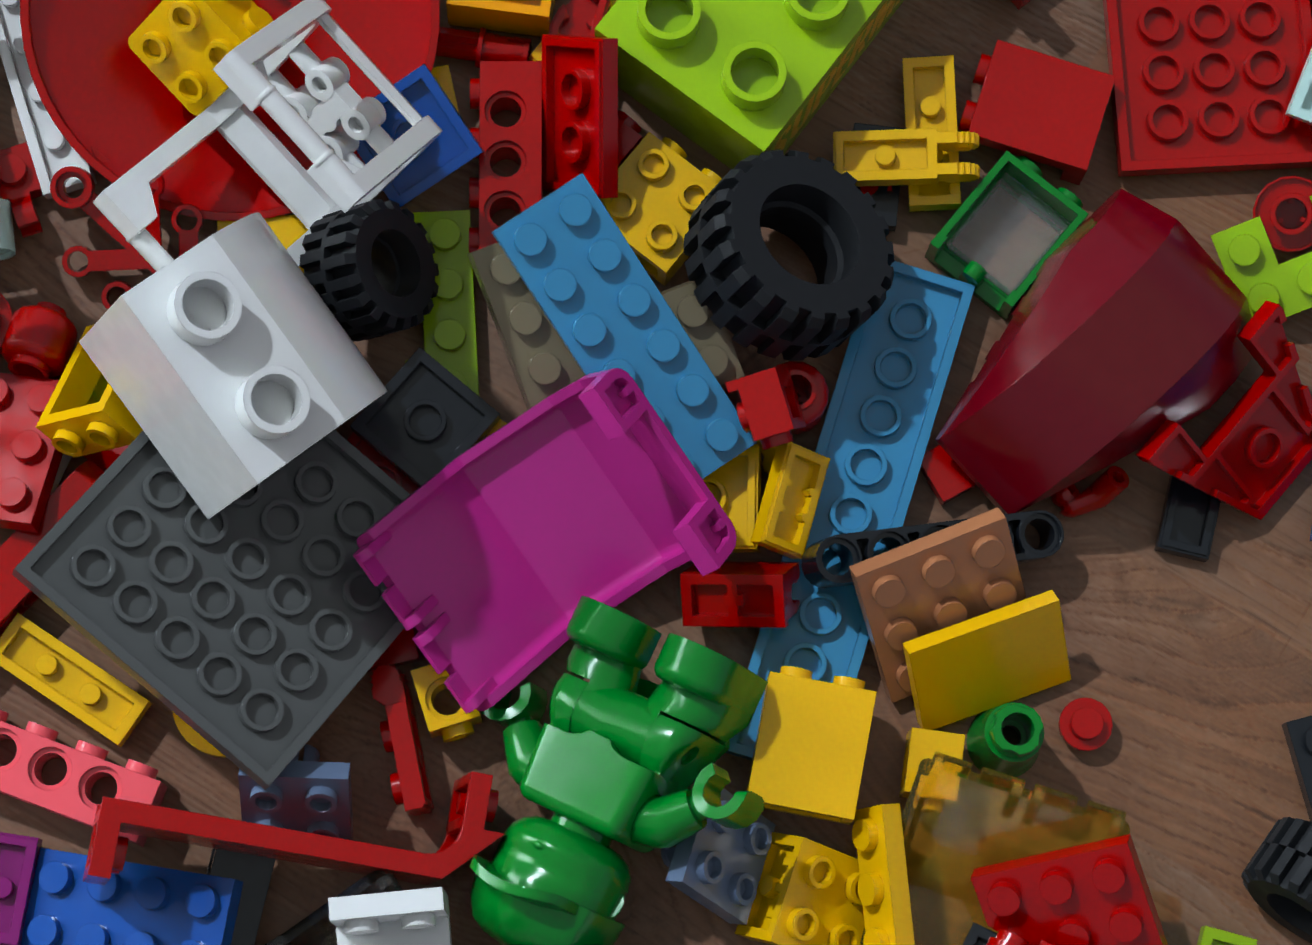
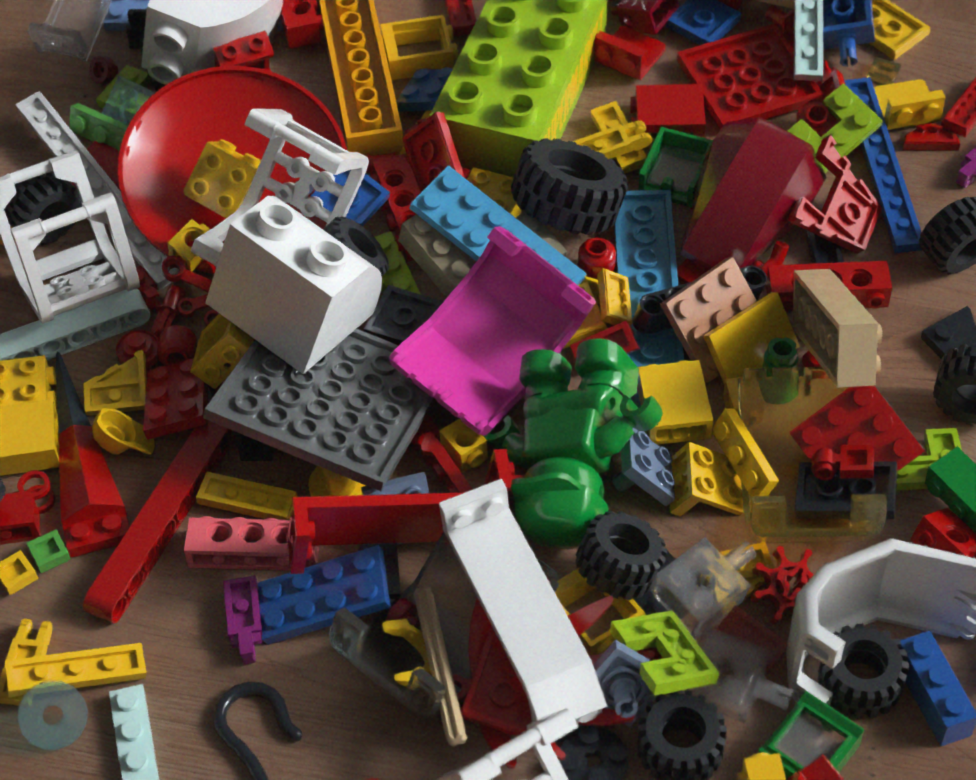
camera: 10 degrees left, 25 degrees down
red brick [725,365,806,450] -> none
none -> red axle [151,285,185,338]
none -> yellow brick [168,219,210,271]
none -> red brick [766,261,892,312]
none -> tan brick [792,269,882,387]

